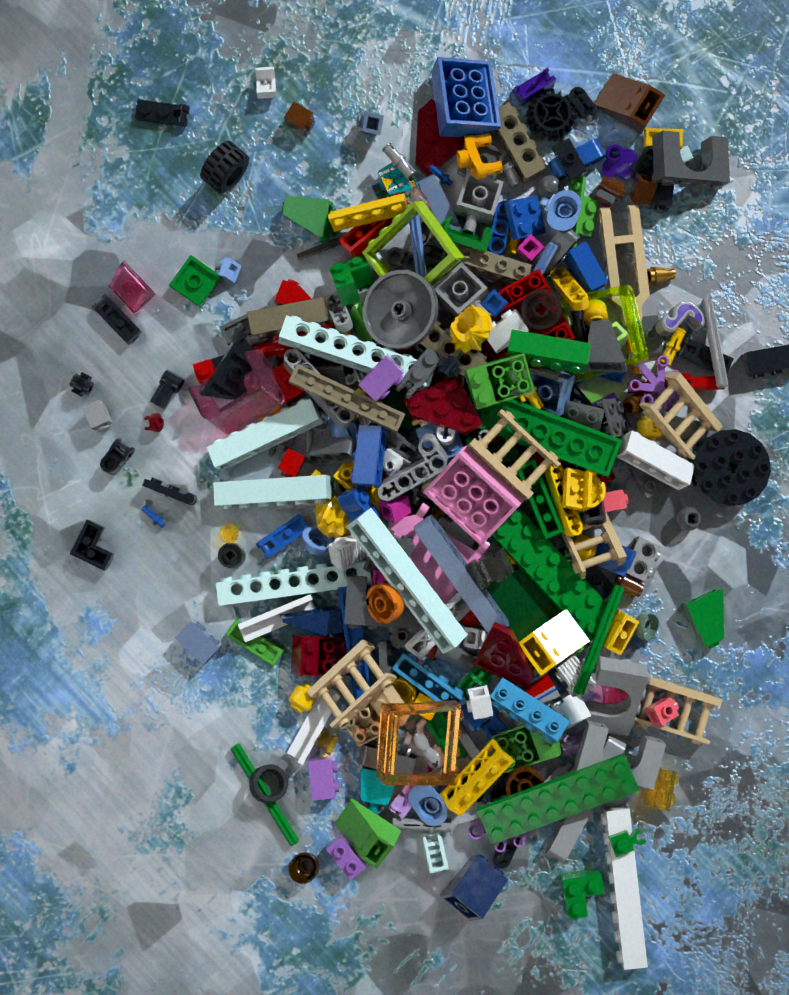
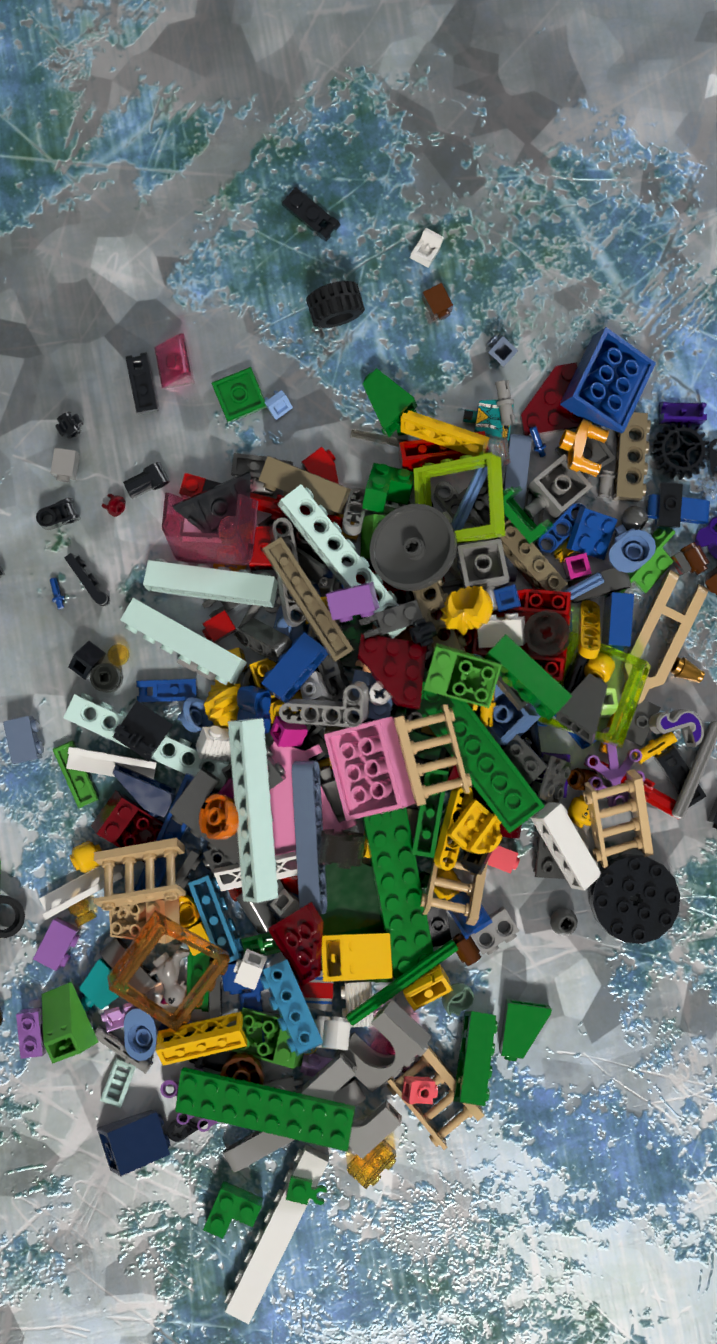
camera: 30 degrees right, 0 degrees up
none -> black brick [68,641,106,680]
none -> black hinge [113,701,173,761]
none -> green brick [453,1011,498,1106]

